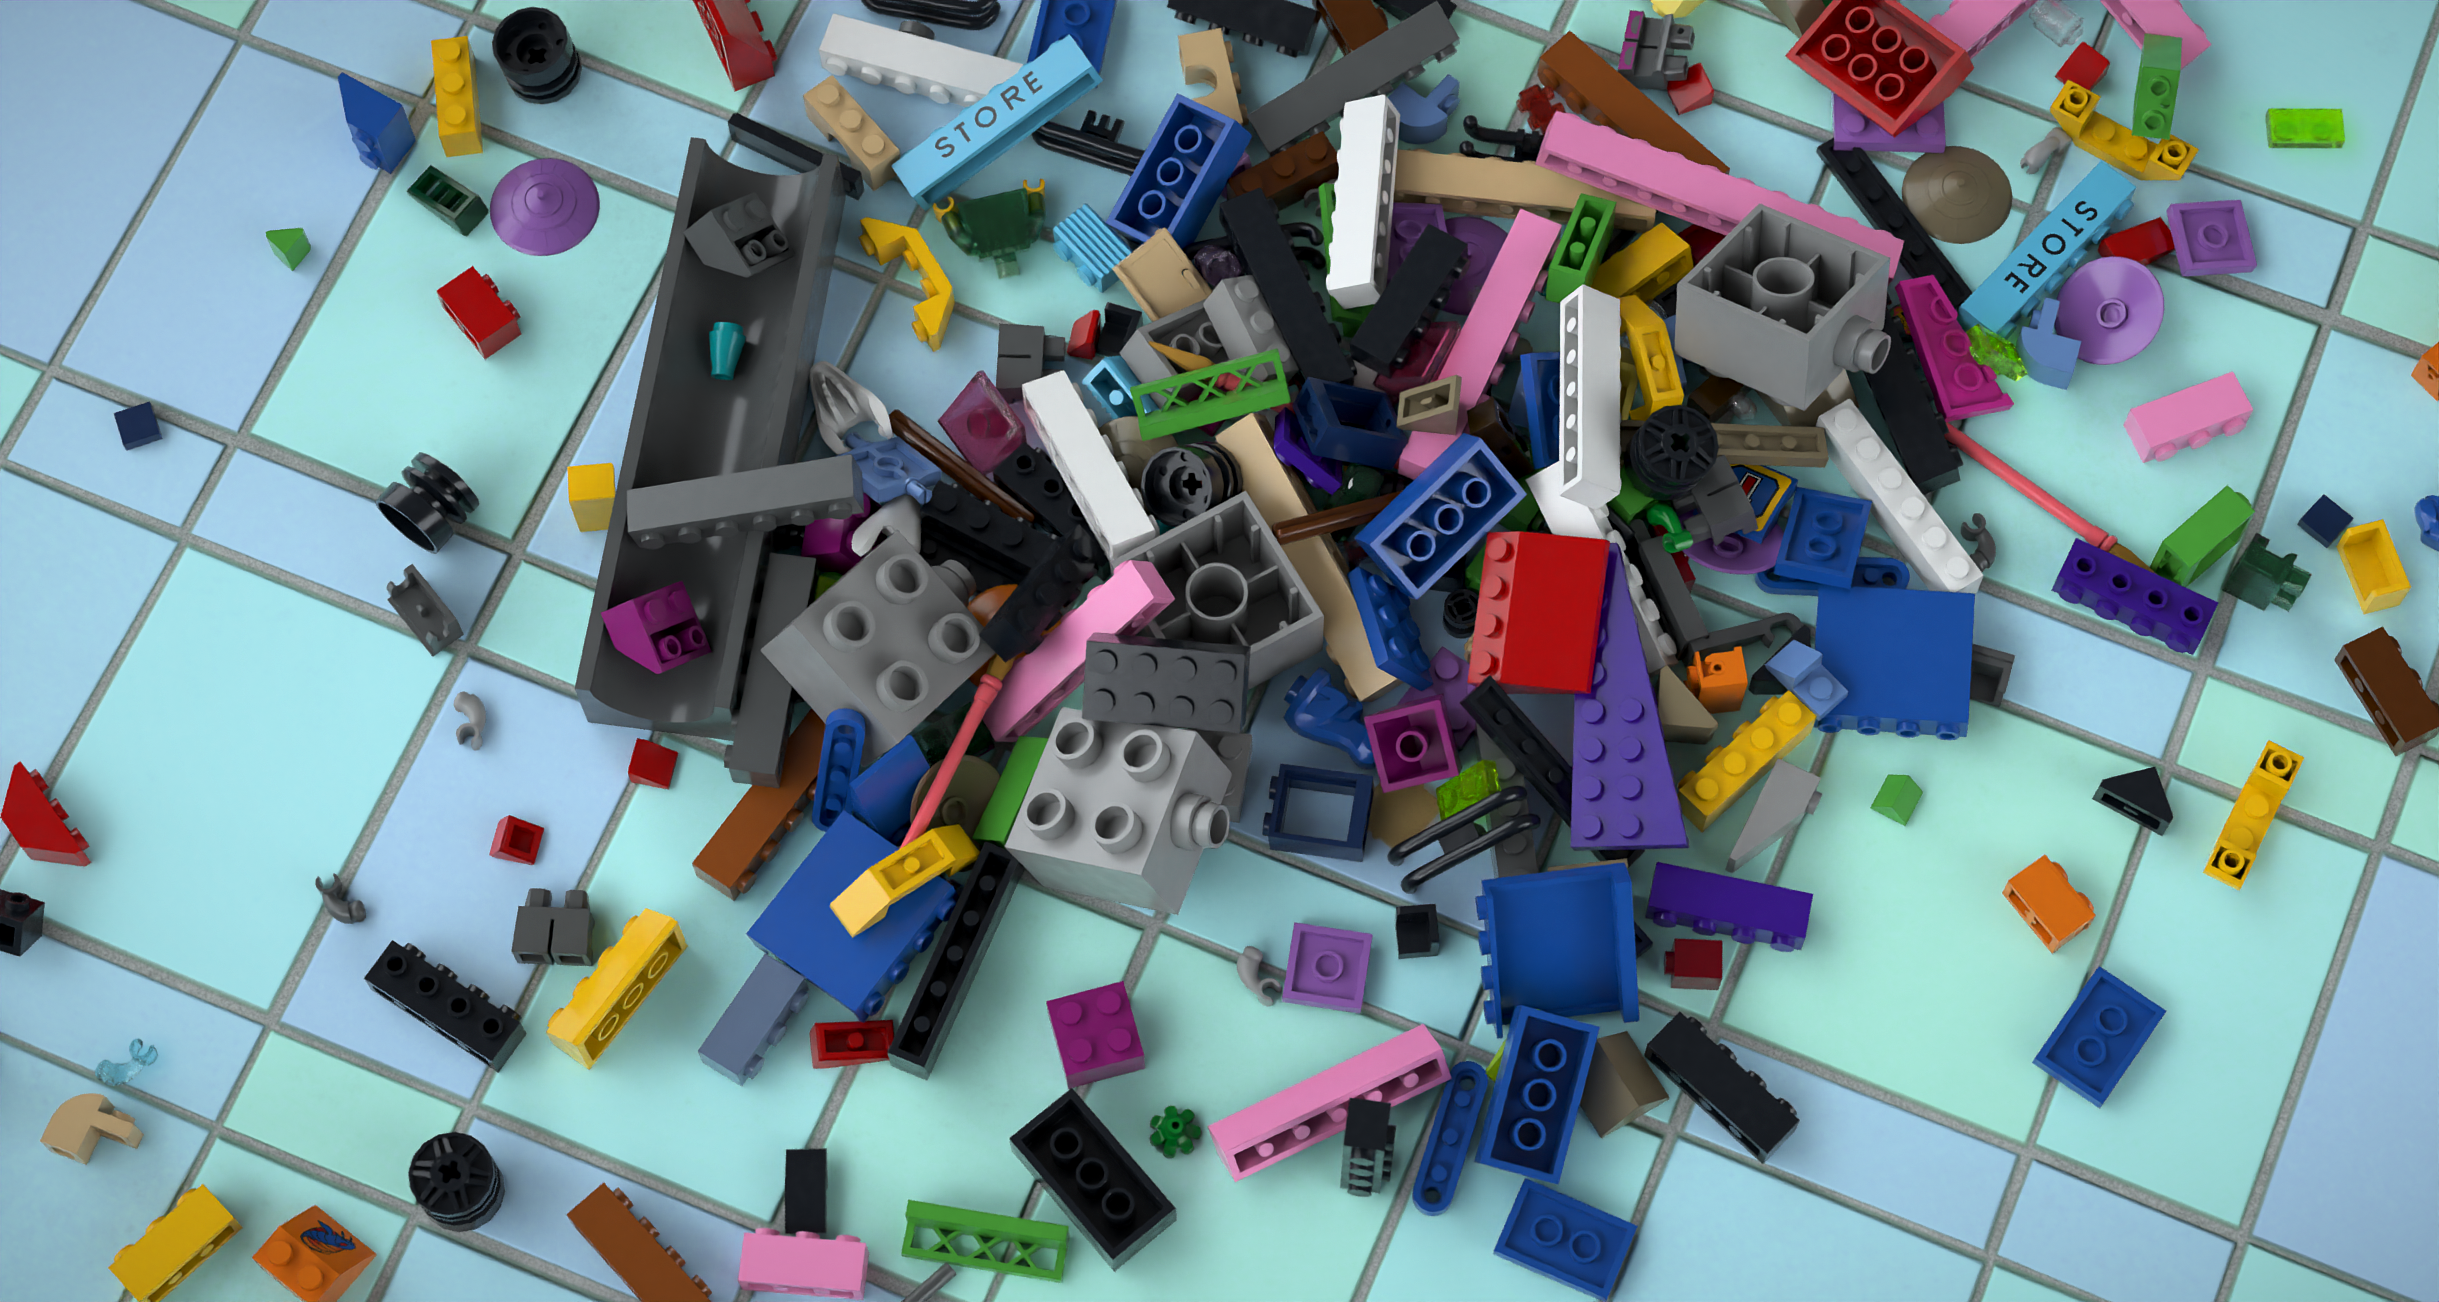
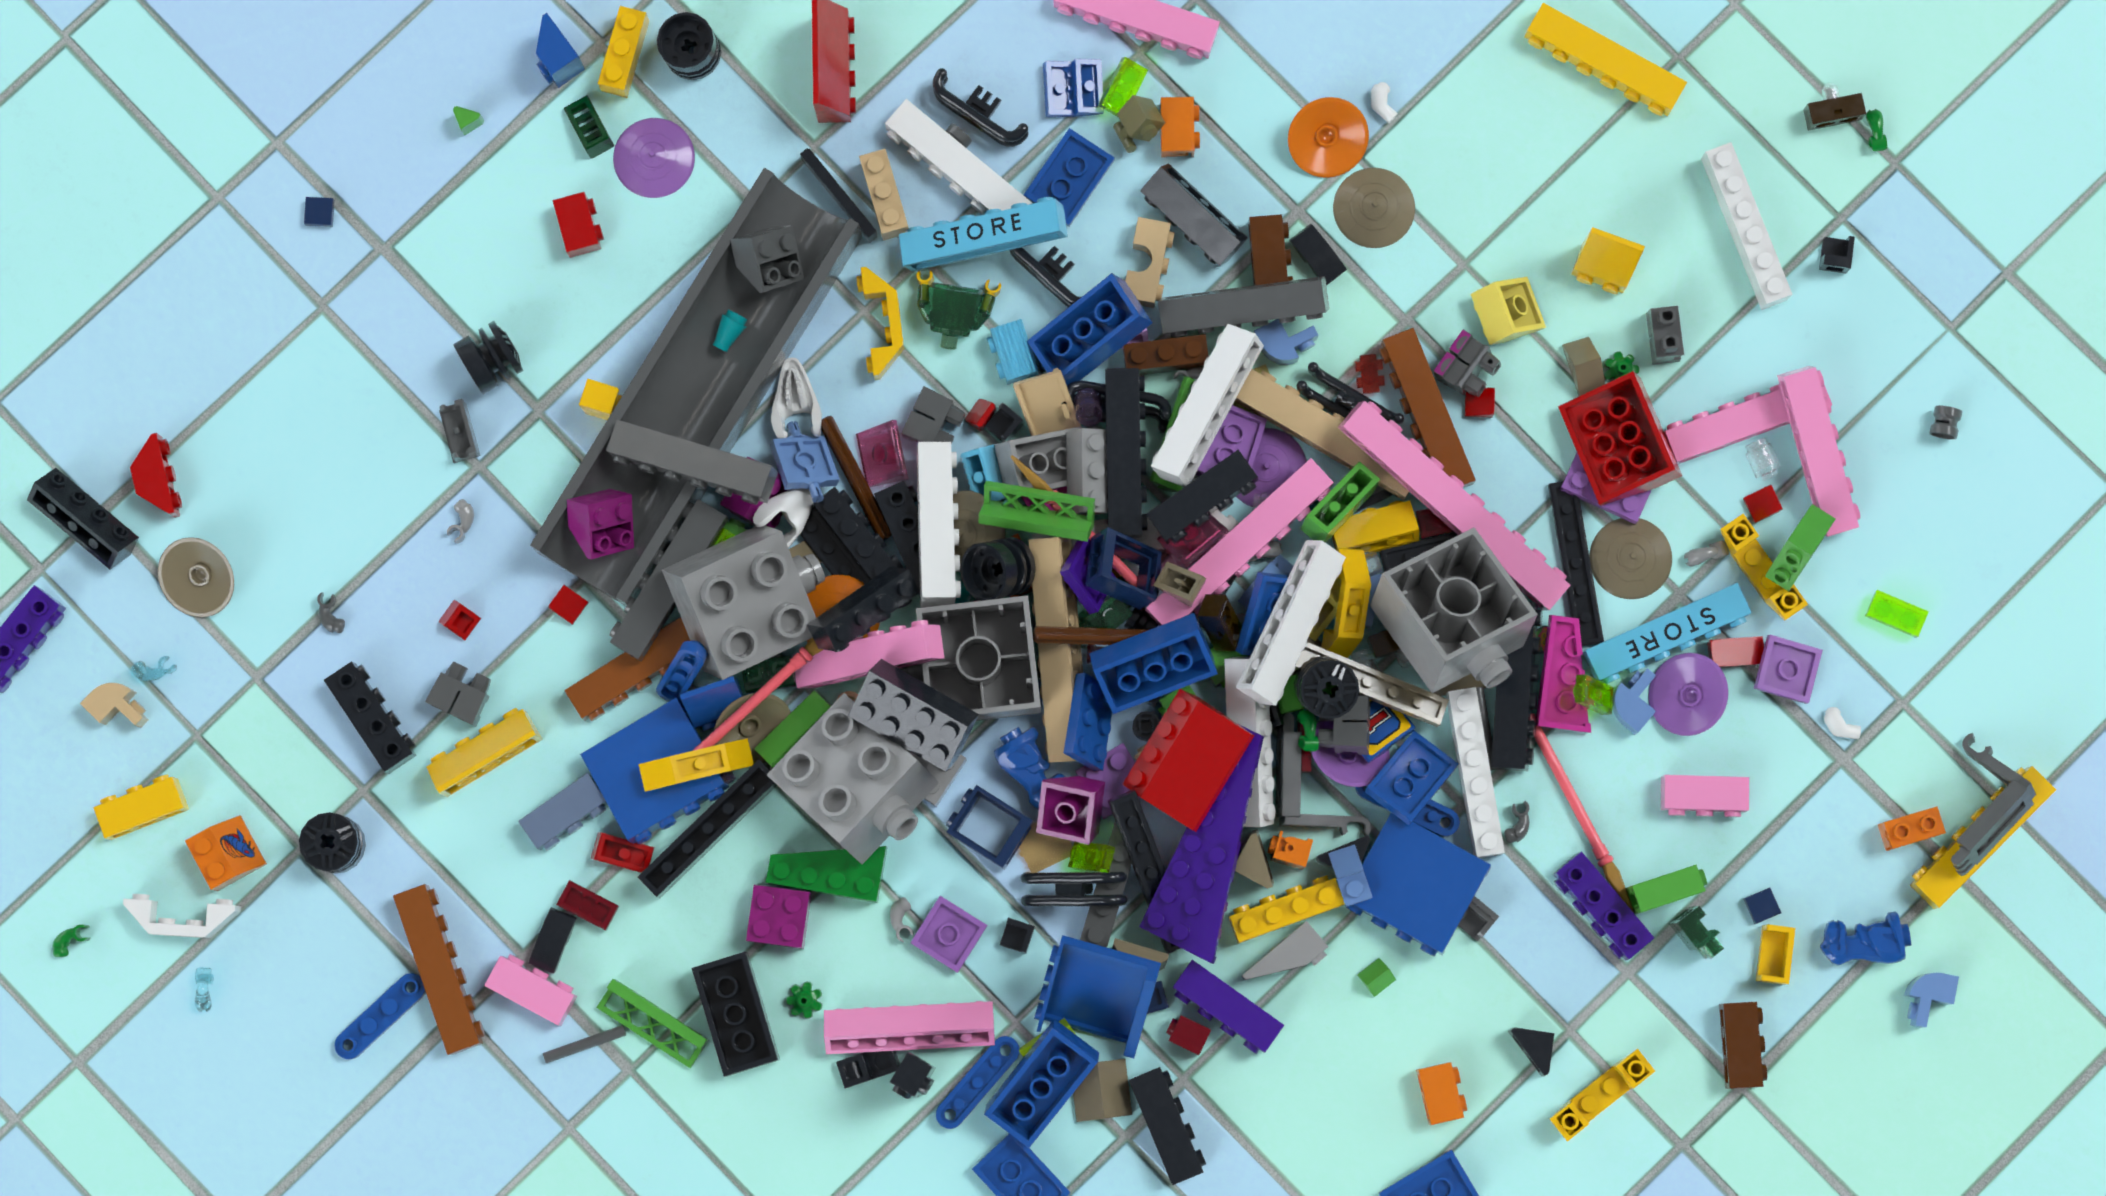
camera: 25 degrees right, 15 degrees up
none -> dark tan hat [158,537,234,617]
none -> dark red plate [556,880,619,931]
none -> green wedge [766,846,888,903]
none -> black slope [836,1051,900,1089]
none -> white arm [1824,707,1861,739]

